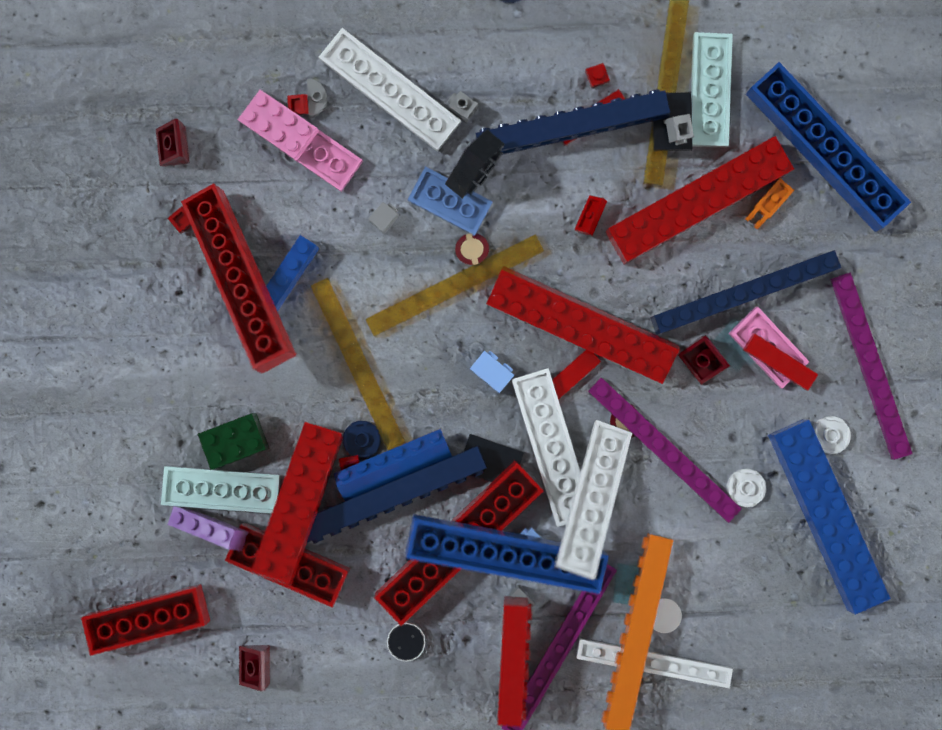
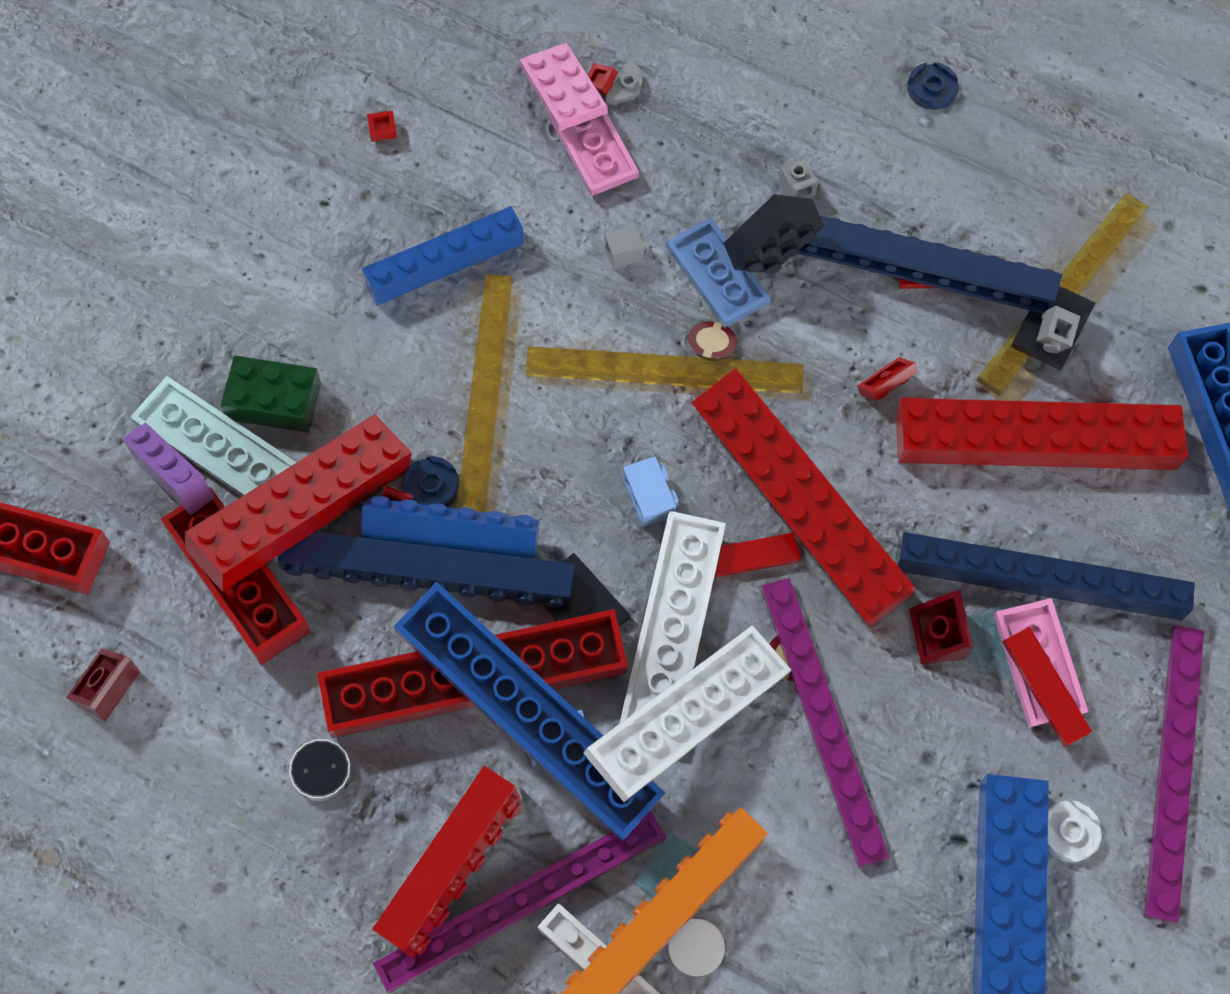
camera: 30 degrees right, 20 degrees down
dark red slope [156,119,190,166] -> none
red brick [181,183,297,374] -> none
white plate [319,28,461,152] -> none
red plate [585,63,610,89] -> none
light aqua plate [691,32,733,148] -> none
white tile [727,469,766,507] -> none
orange hinge [745,178,794,229] -> none

